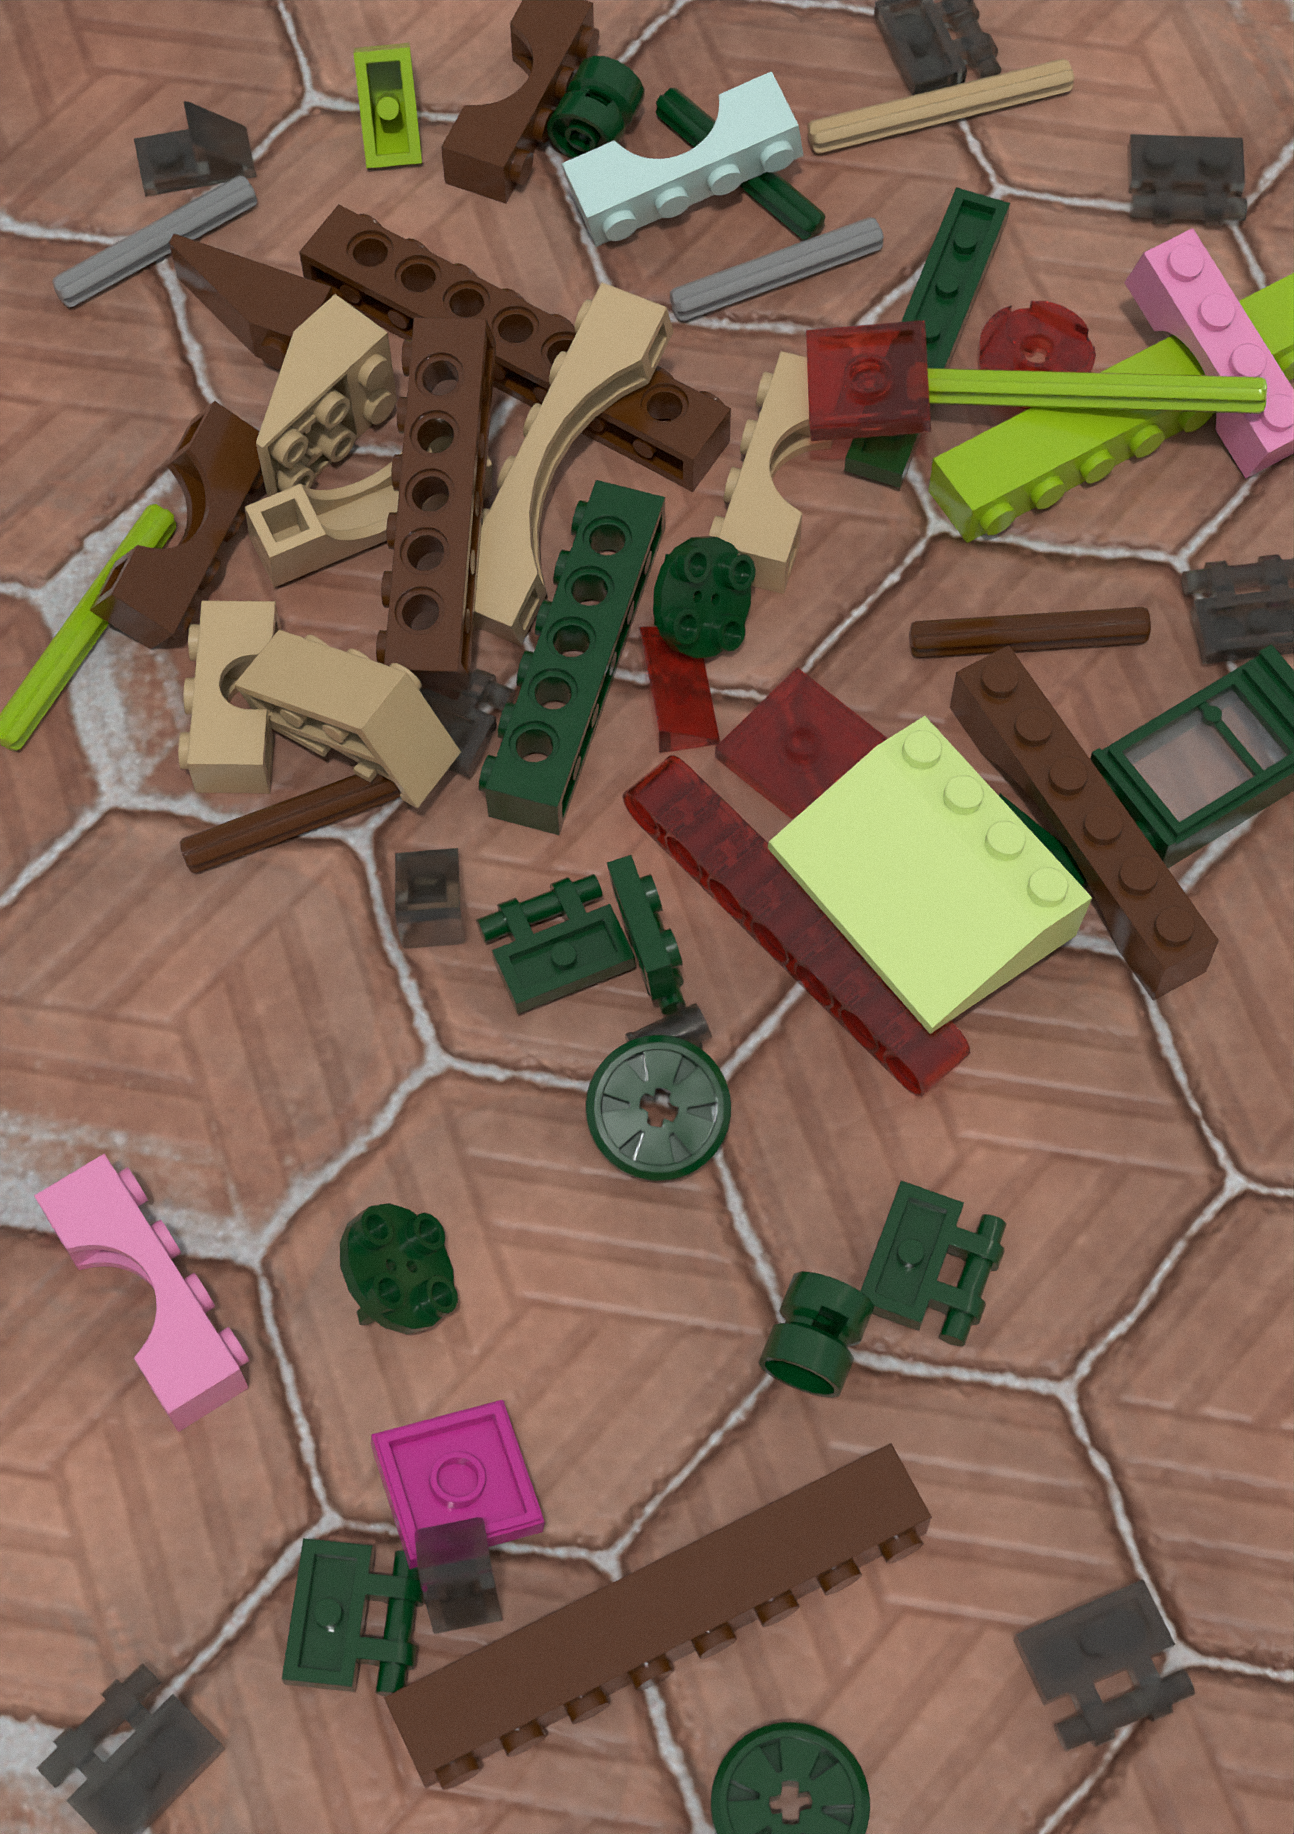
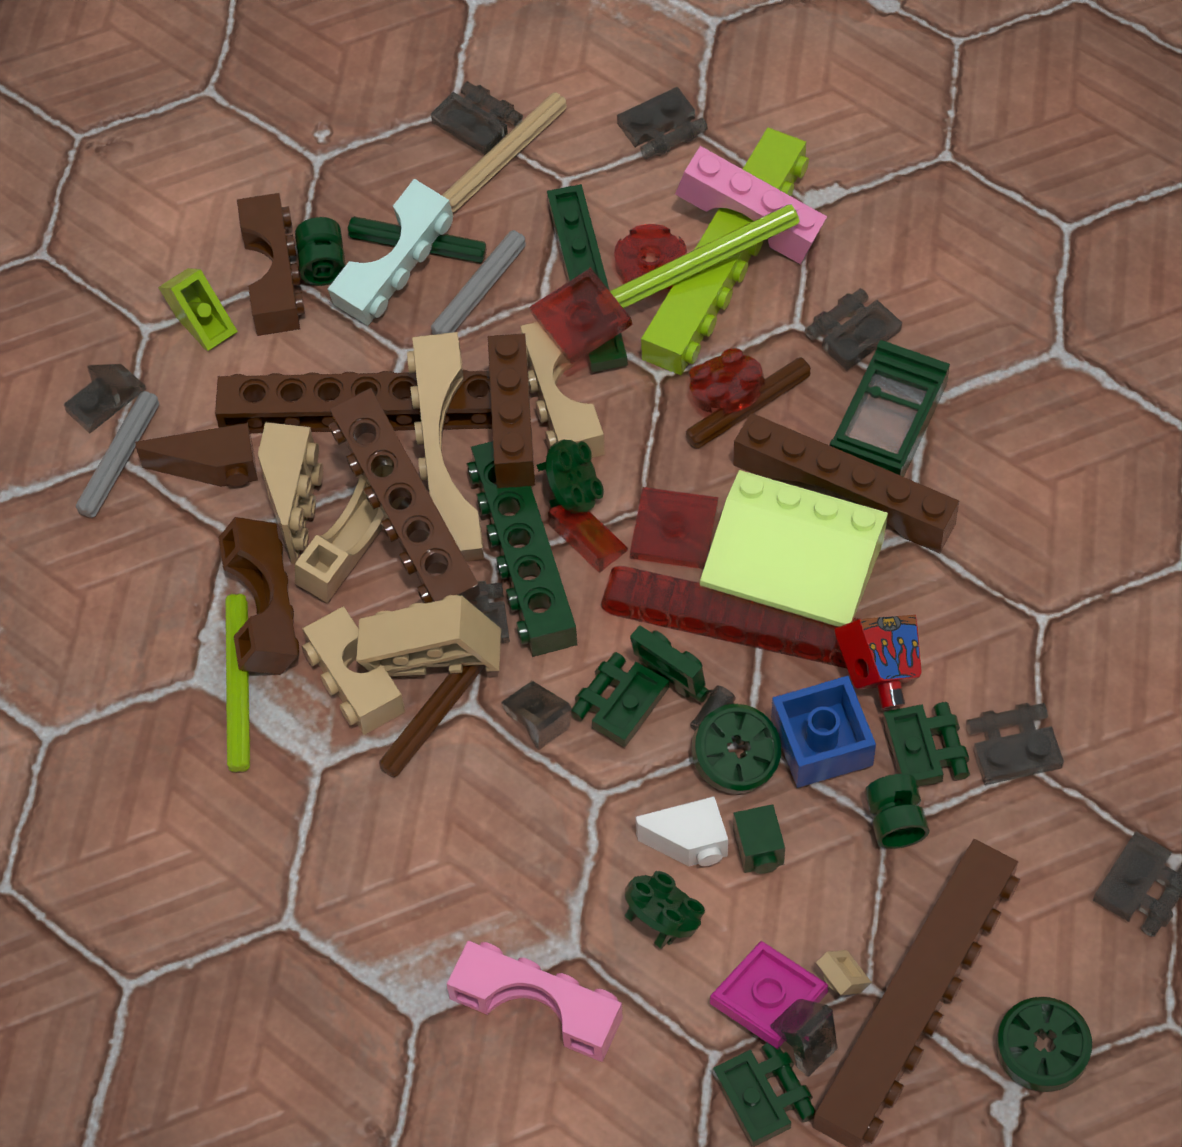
camera: 30 degrees left, 5 degrees down
none -> reddish brown arch [488,333,535,488]
none -> white slope [636,796,728,867]
none -> clear red plate [689,348,765,413]
none -> dark green brick [733,804,785,874]
none -> blue brick [771,676,876,788]
none -> tan plate [816,950,872,995]
none -> torso [834,615,922,710]
none -> clear smoke plate [966,702,1064,785]

